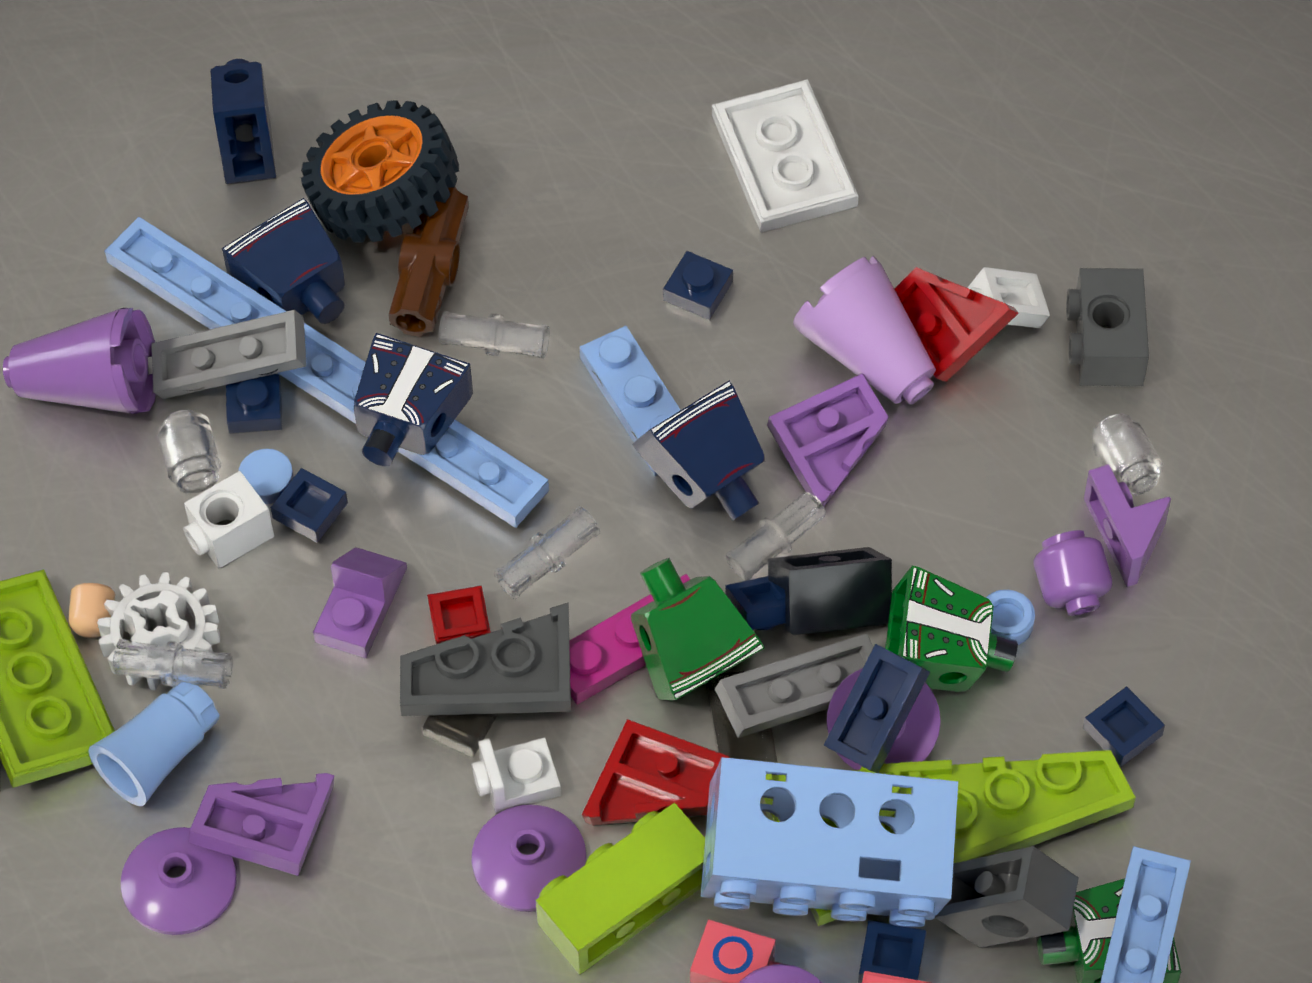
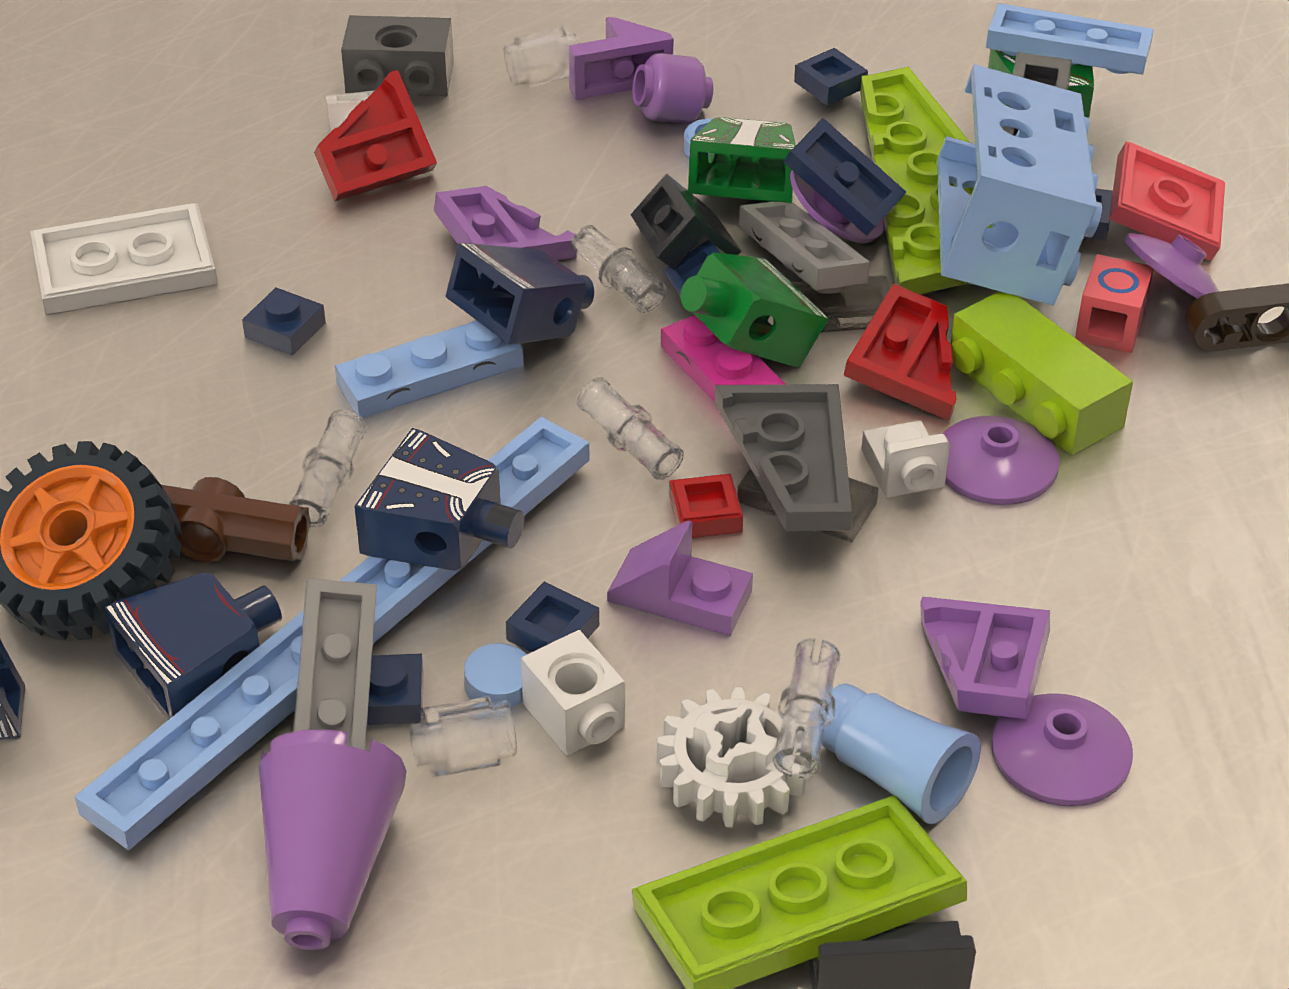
camera: 90 degrees left, 15 degrees down
light nougat piece [69,583,115,638] -> none
lavender cone [793,256,936,405] -> none

